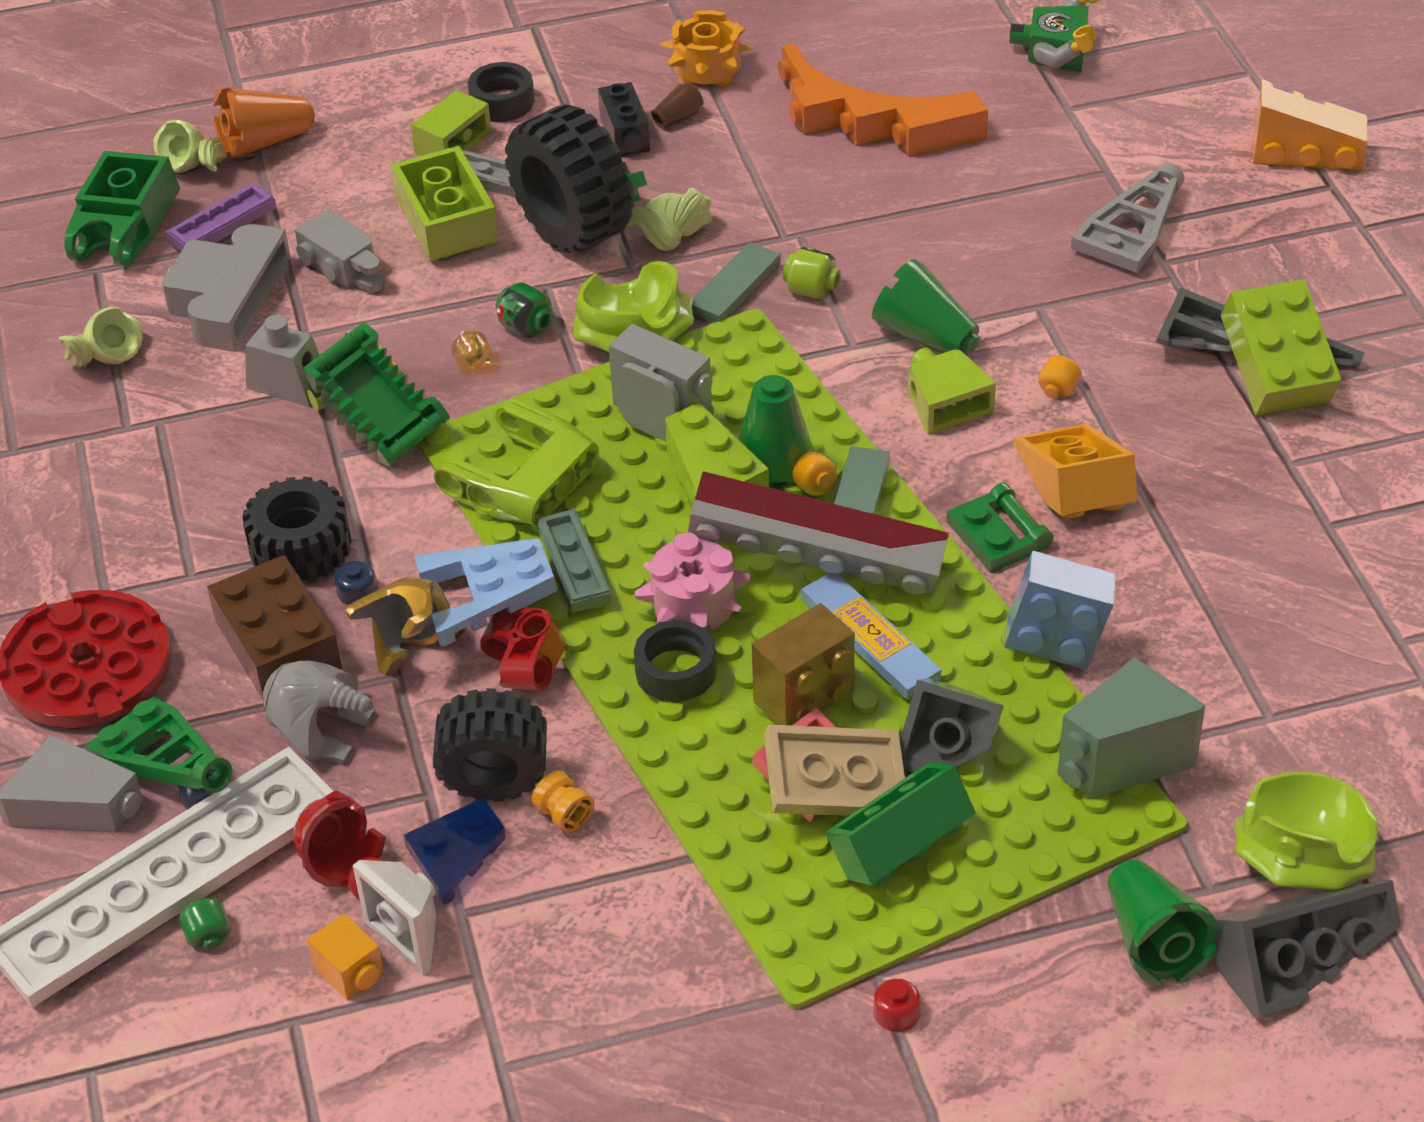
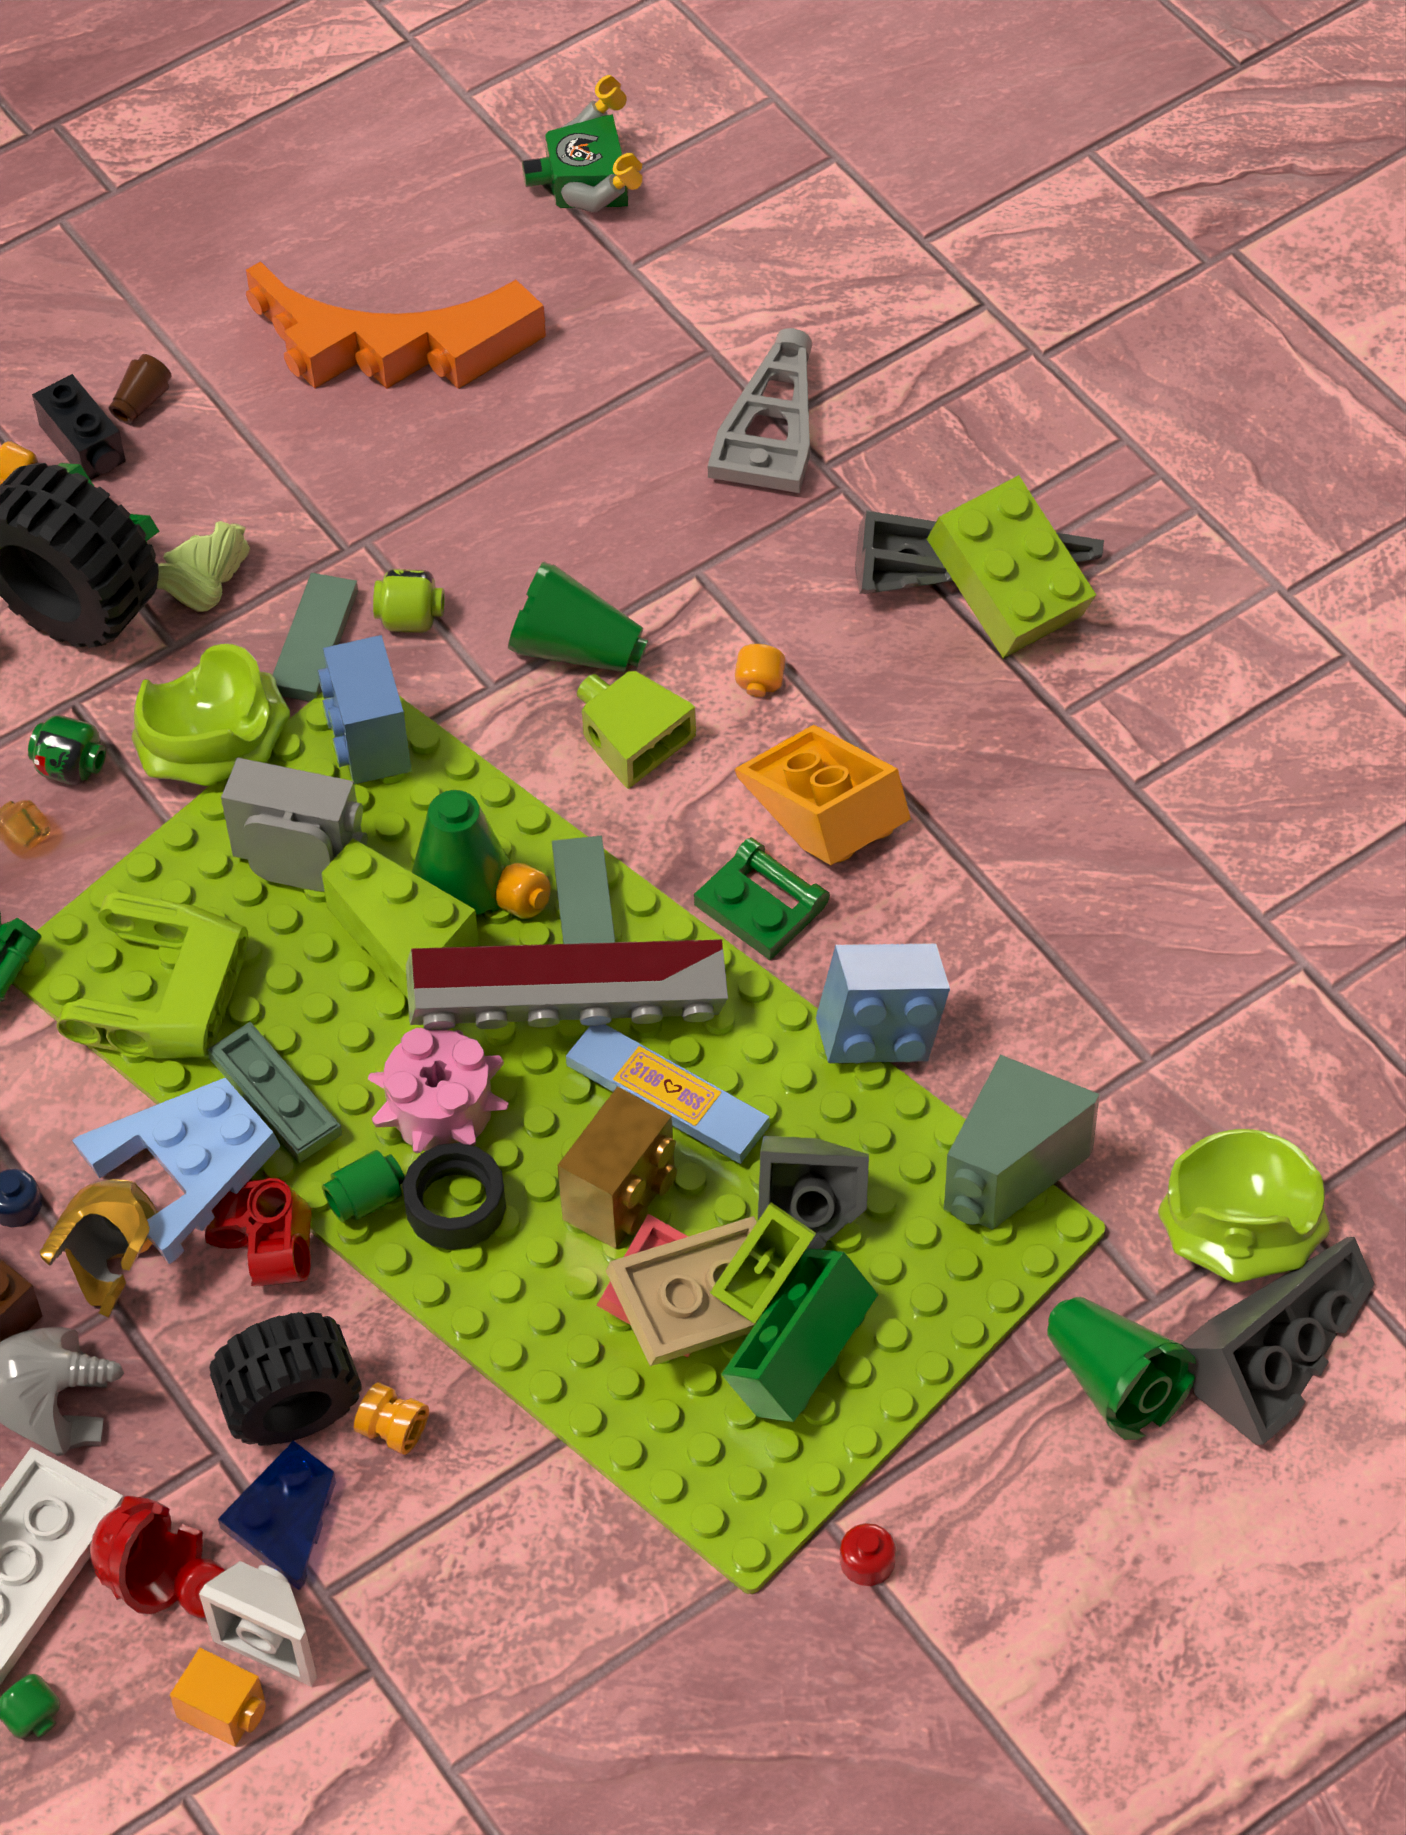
camera: 20 degrees left, 10 degrees up
light orange brick [660,10,753,87] -> none
light orange wedge [1253,80,1368,171] -> none
none -> medium blue brick [317,635,412,784]
none -> green brick [322,1150,405,1223]
none -> lime slope [710,1202,816,1324]

